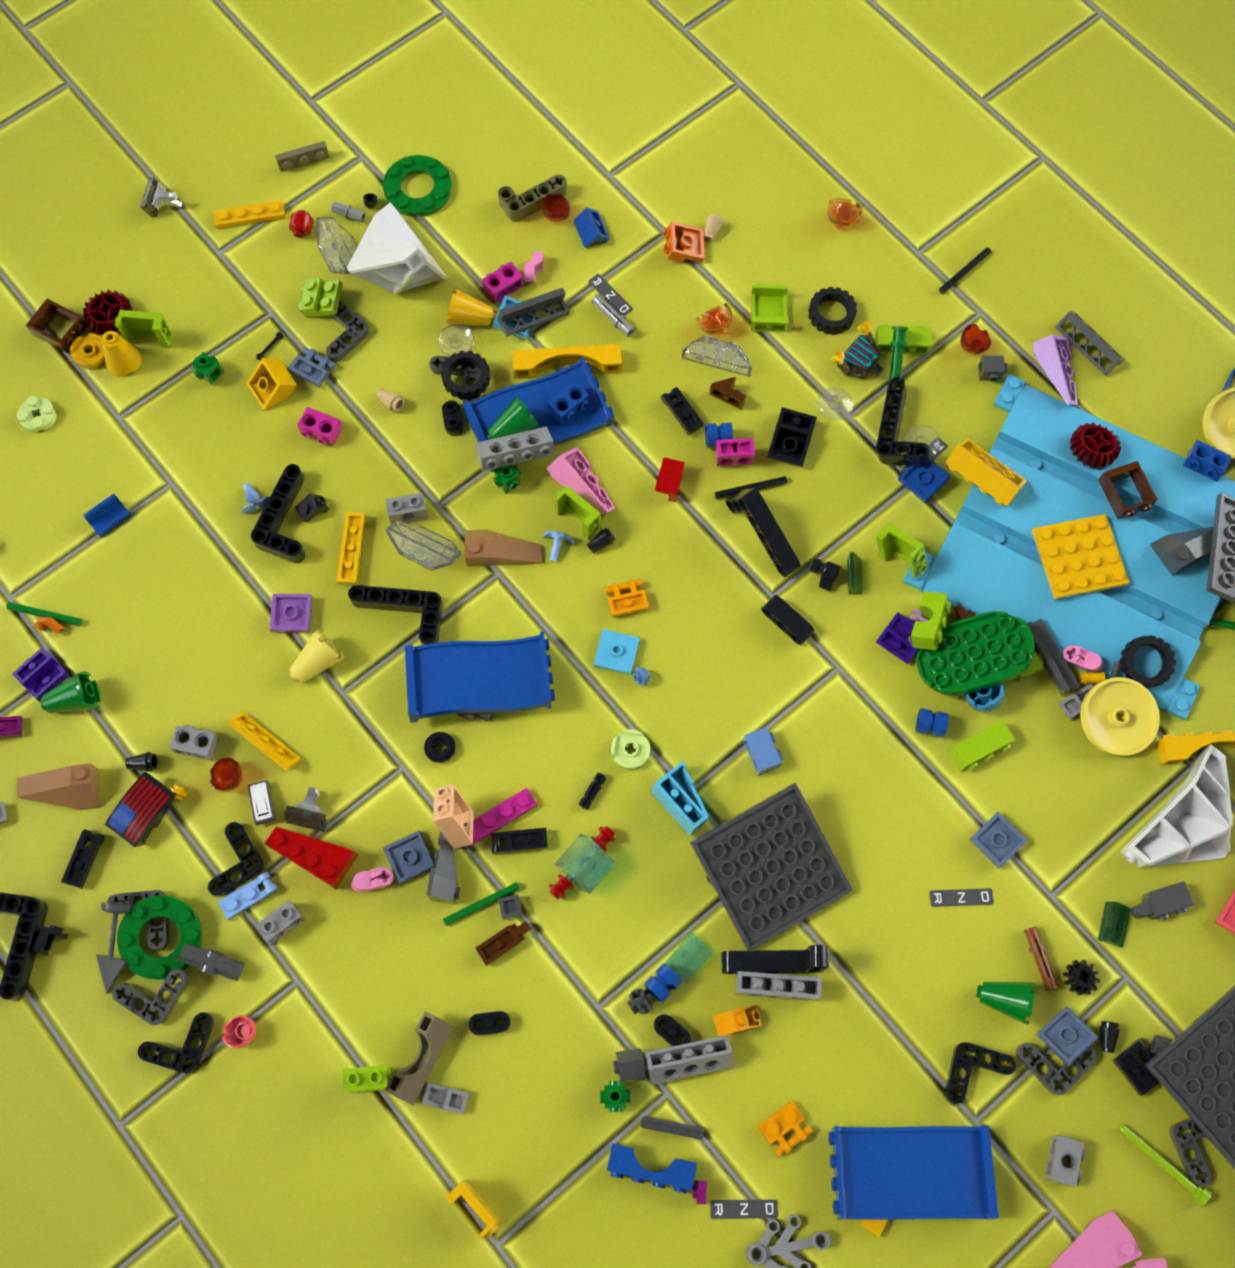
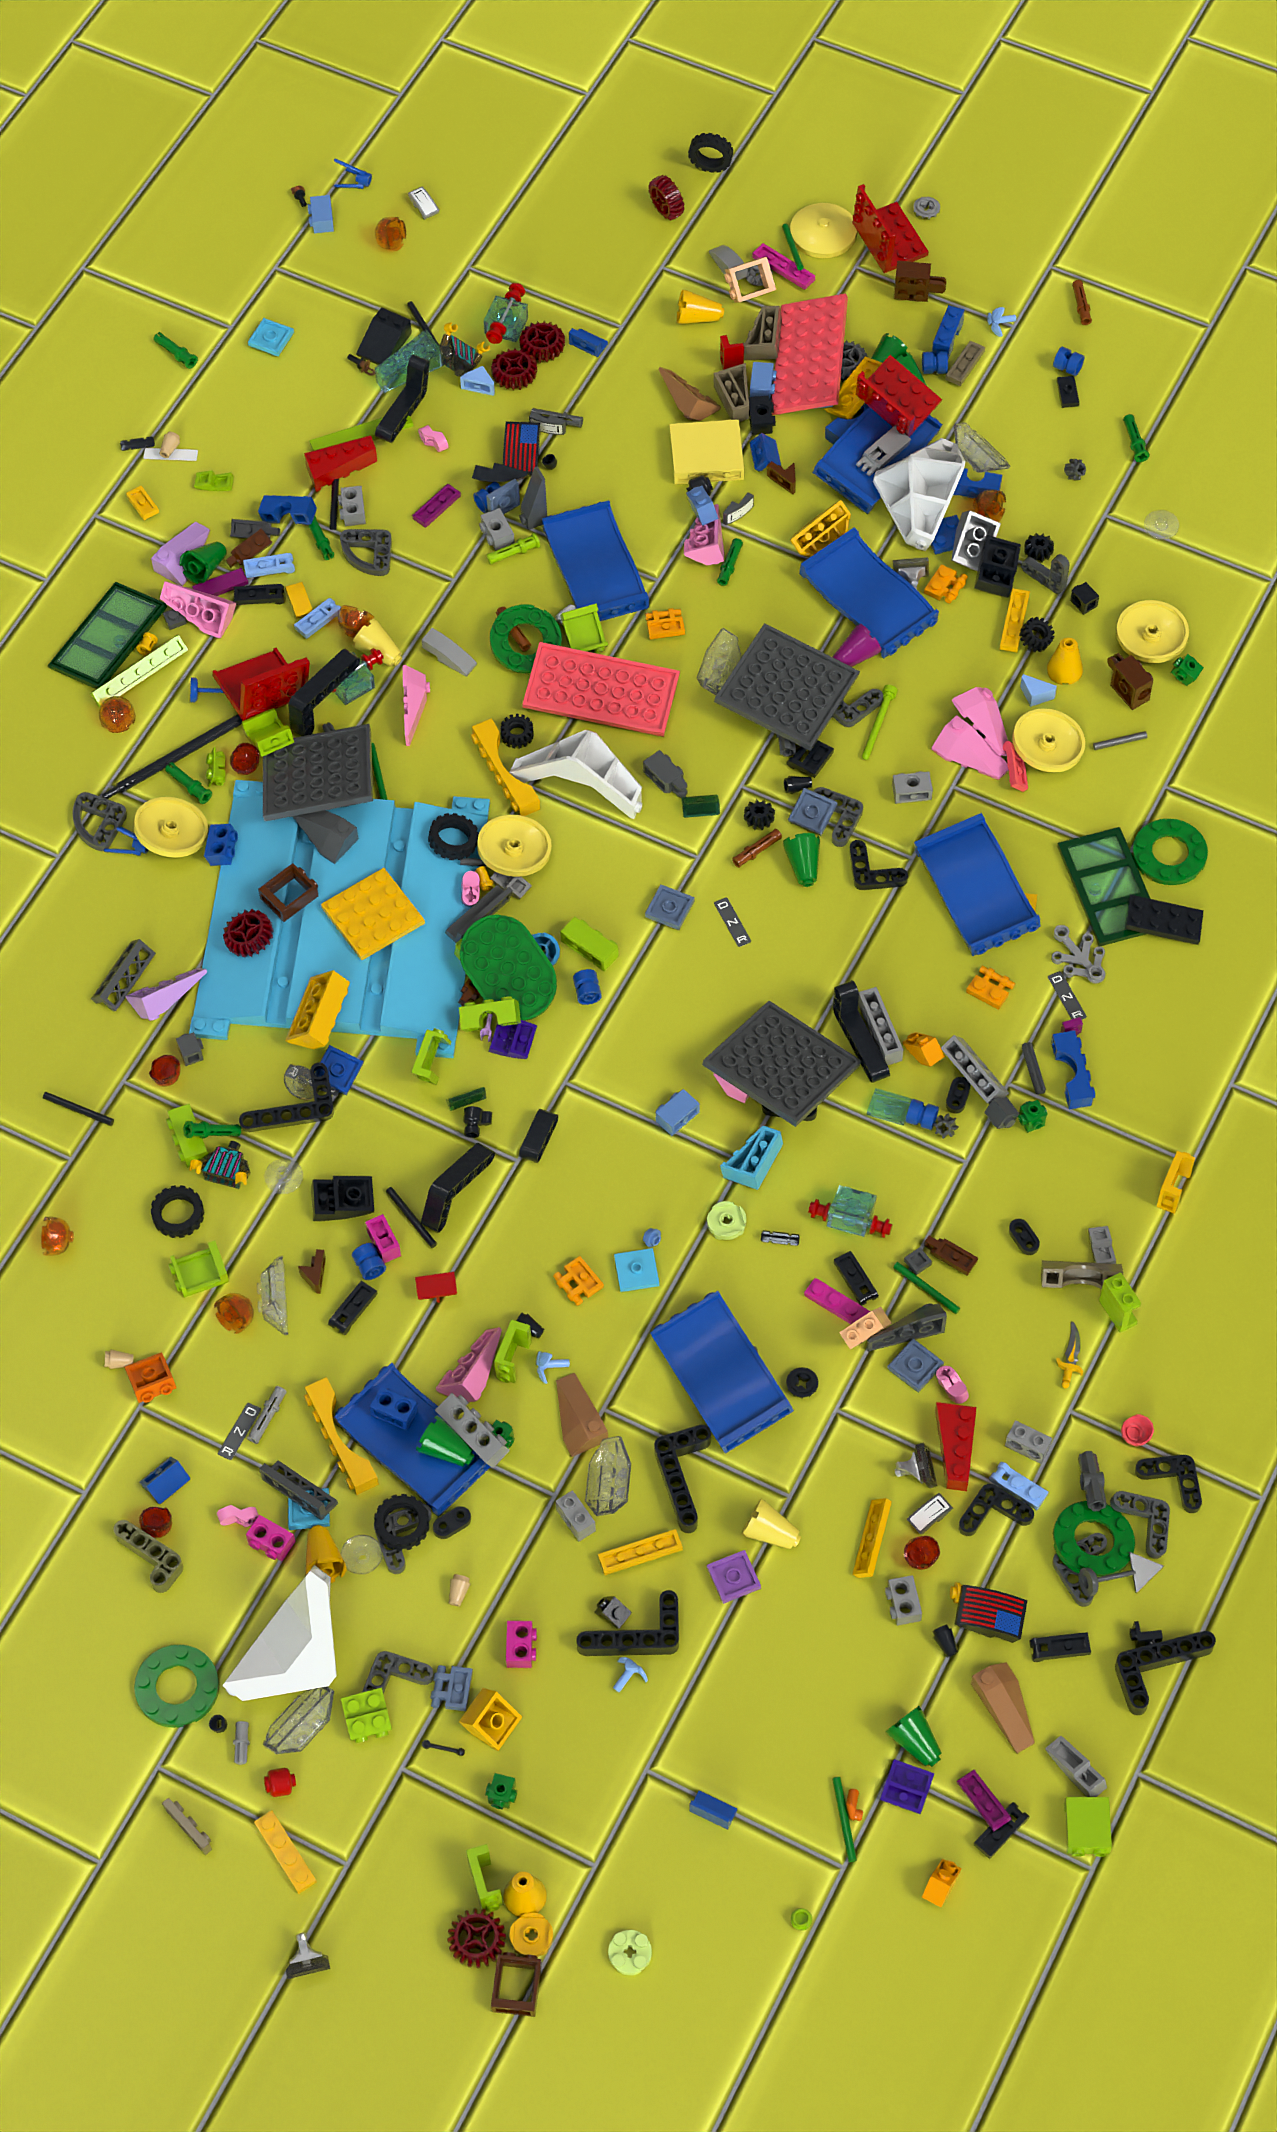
camera: 110 degrees left, 10 degrees down
none -> piece [1056,1322,1083,1389]

